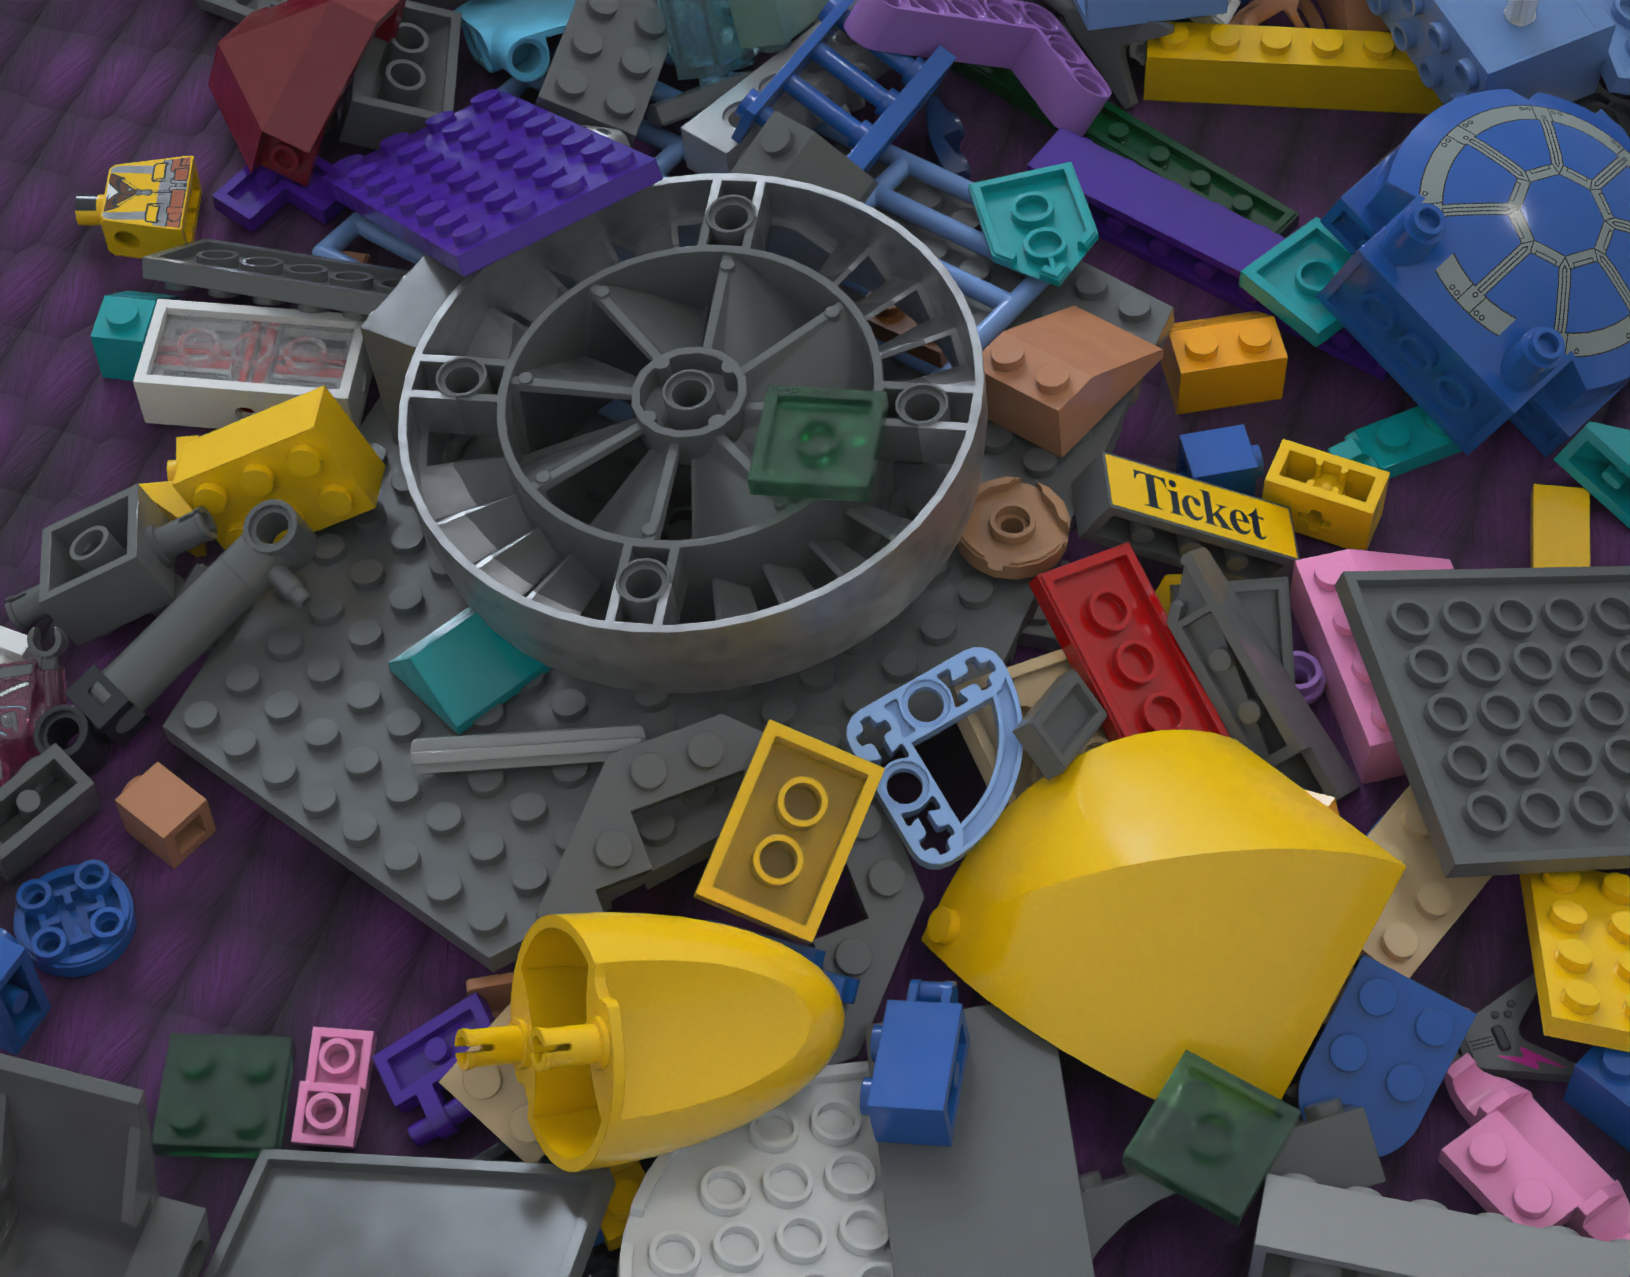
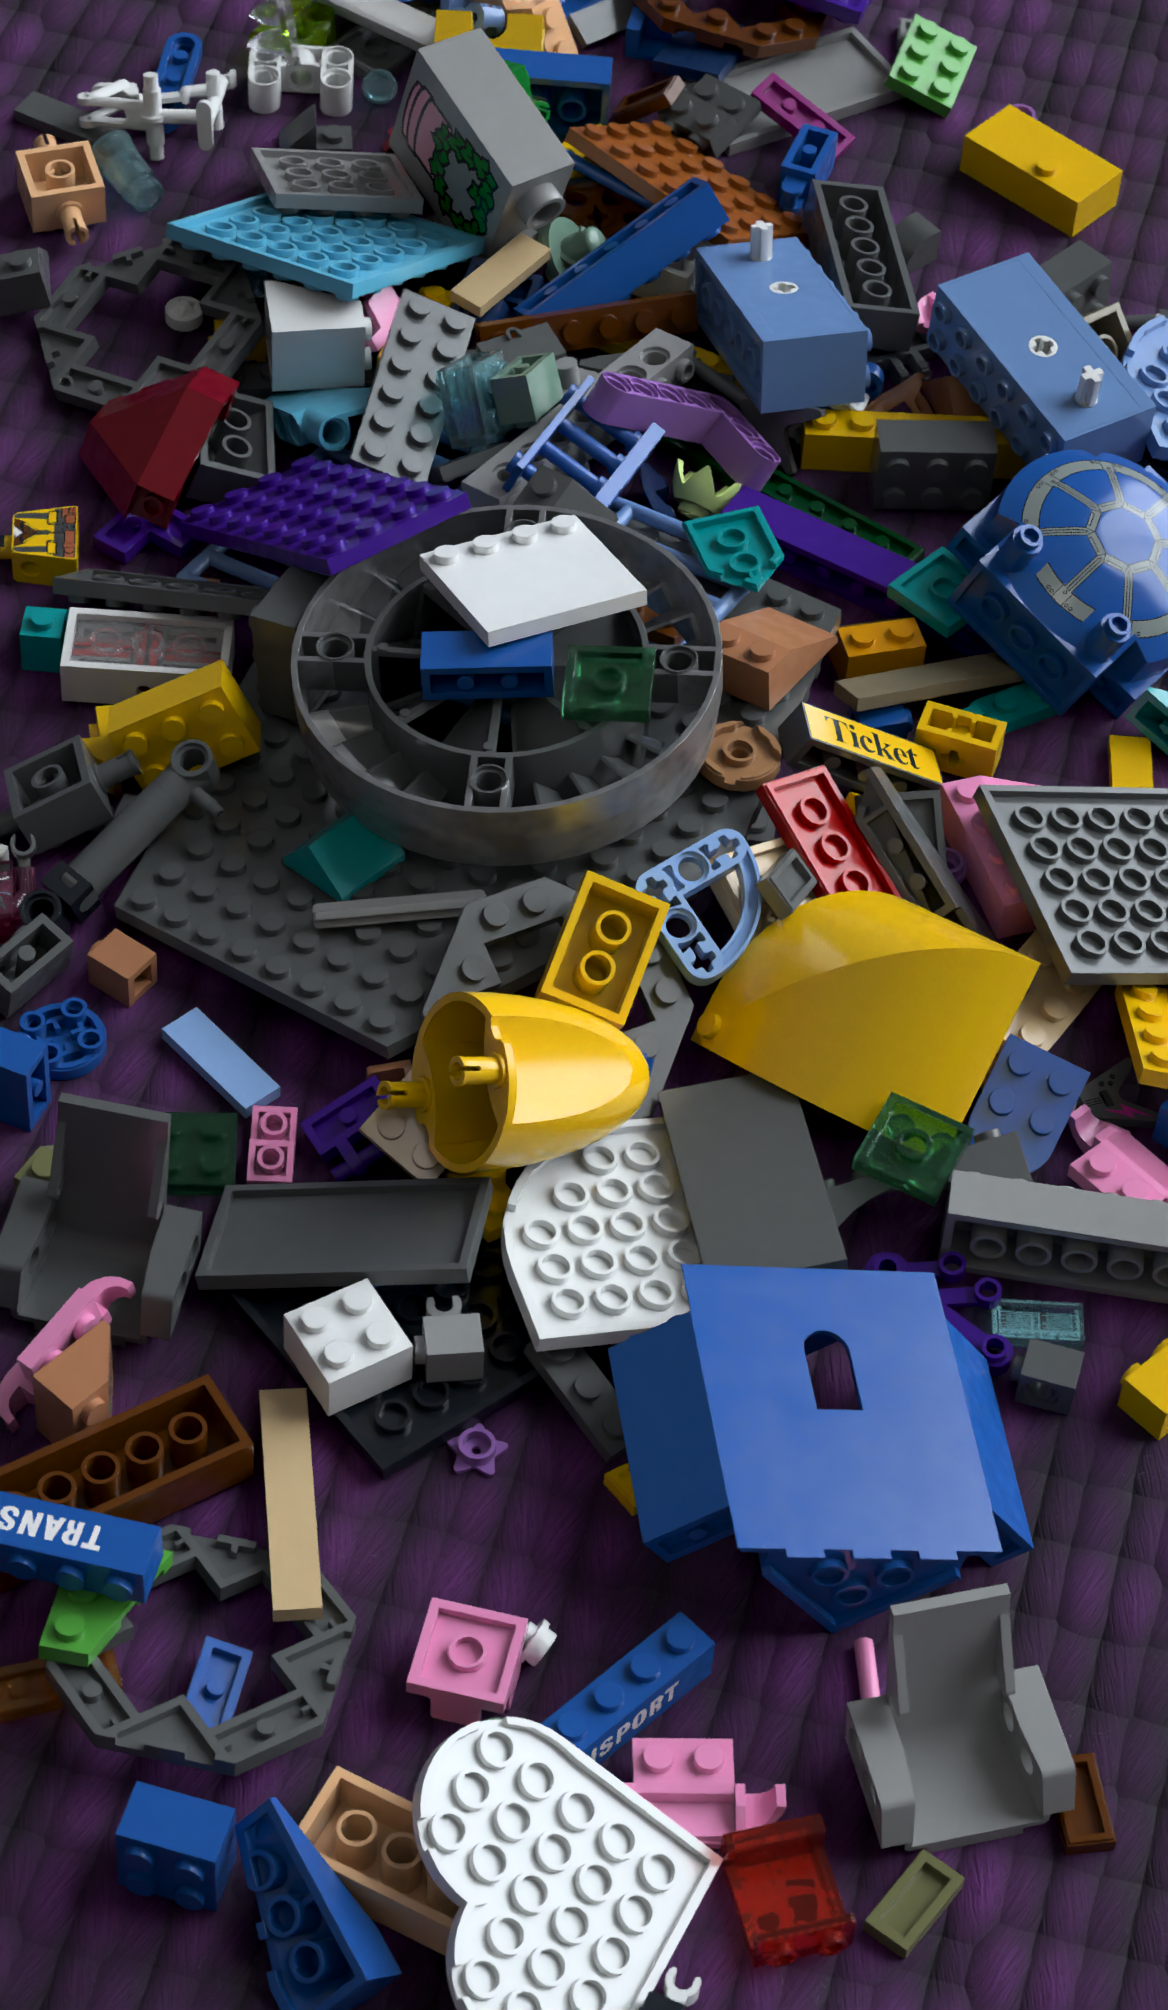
camera: 10 degrees left, 5 degrees down
blue brick [860,979,970,1147] -> none
none -> light blue tile [162,1007,280,1119]
none -> white plate [419,514,647,647]
none -> blue brick [420,630,554,700]
none -> yellowish green piece [672,458,742,520]
none -> dark tan tile [833,652,1025,712]
none -> dark grey brick [868,419,998,511]

